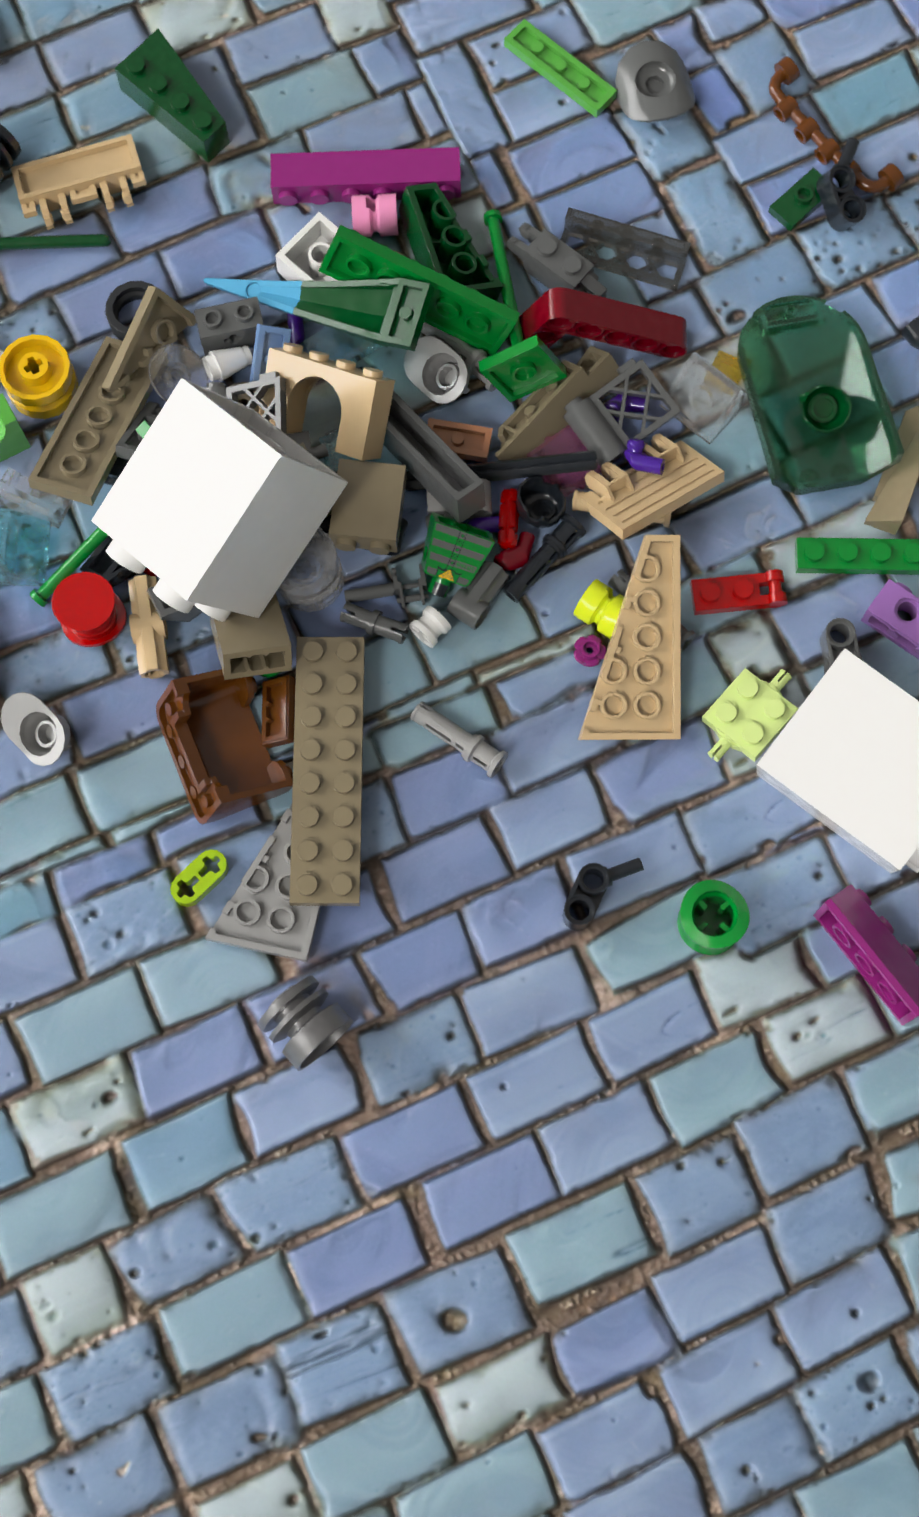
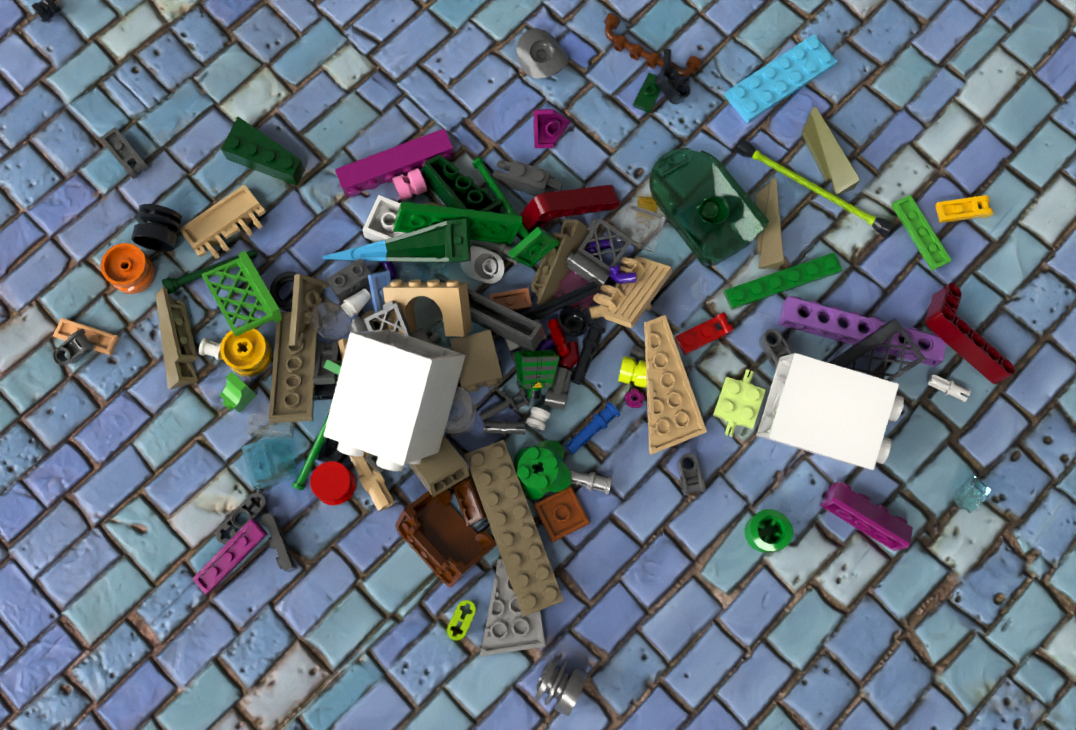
camera: 25 degrees left, 0 degrees up
light grey piece [1,692,71,766] -> none
bright green plate [504,19,617,118] -> none
clear smoke fence [561,207,691,292] -> none
black beam [562,857,644,931] -> none
none -> bright green fence [201,251,282,337]
none -> green brick [514,440,571,499]
none -> magenta slope [533,109,571,148]
none -> dark orange tile [533,486,590,543]
none -> blue pin [565,402,621,455]
none -> dark grey piece [677,453,705,496]

